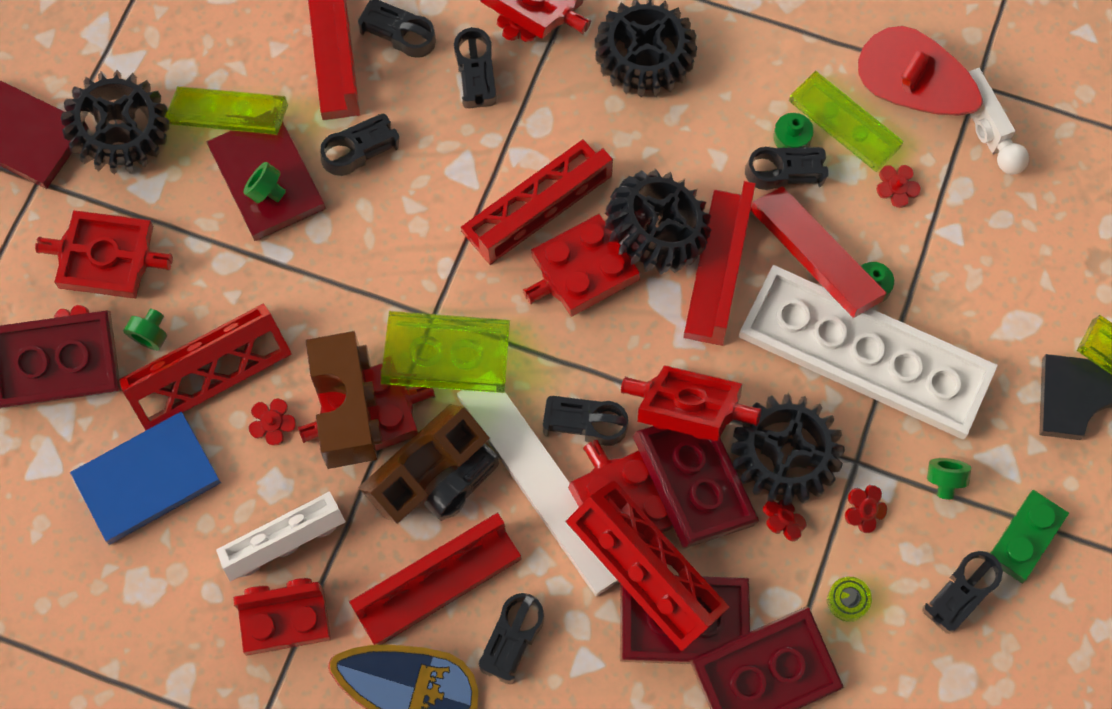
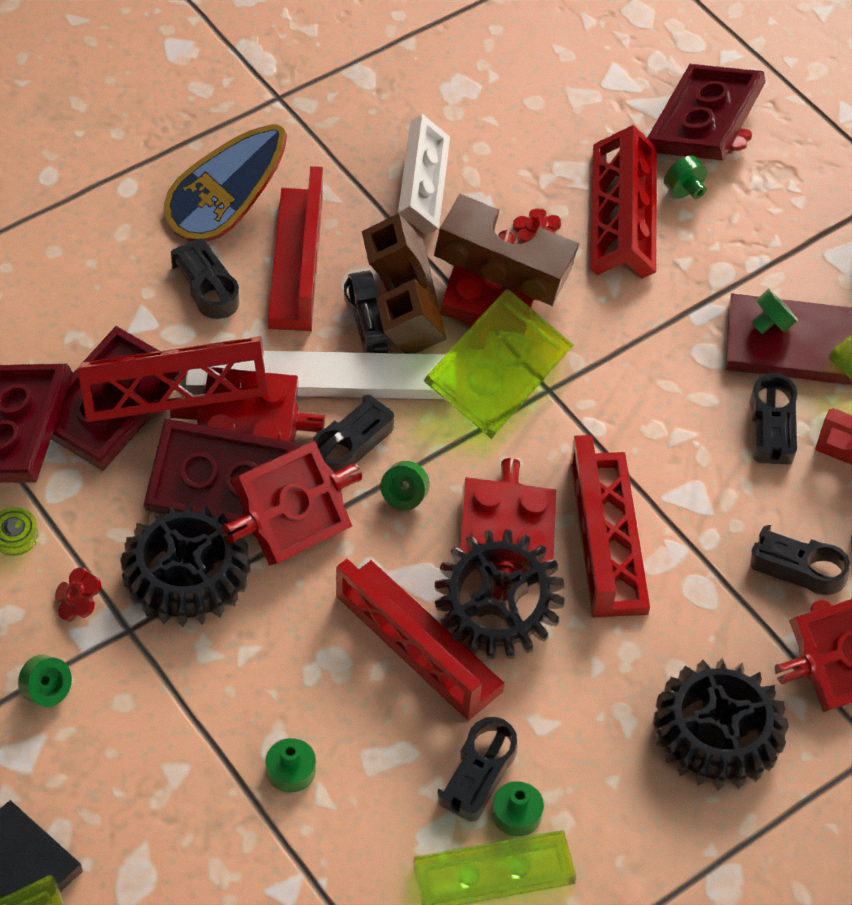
camera: 120 degrees right, 15 degrees down
red plate [35,210,173,299] -> none
blue tile [70,411,221,545] -> none
red bracket [233,578,331,656] -> none
white plate [739,265,998,440] -> none
red tile [750,186,886,318] -> none
red plant [763,499,807,542] -> none
red plant [876,165,921,208] -> none
none -> green tile [380,461,430,510]

